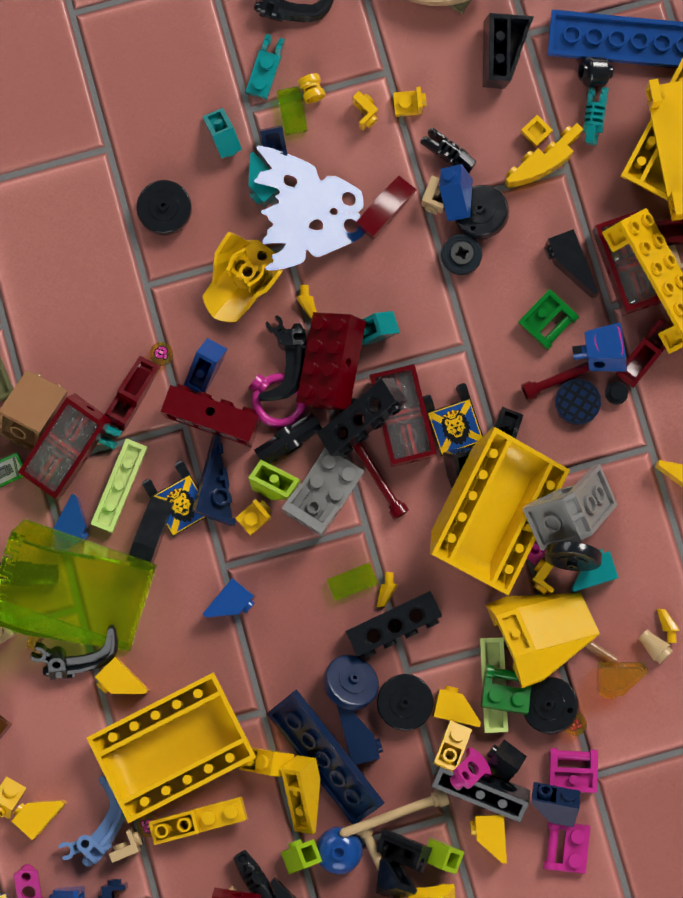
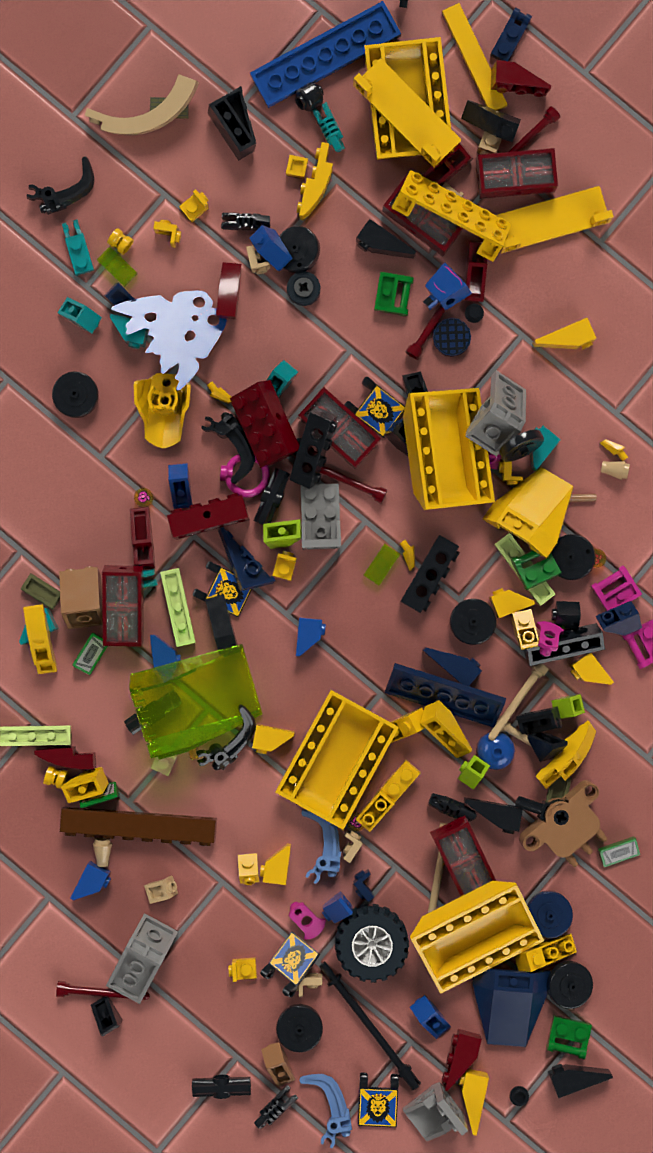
camera: 35 degrees left, 5 degrees up
dark blue wheel [323,655,379,710] -> none
clear yellow slope [597,662,648,699] -> none

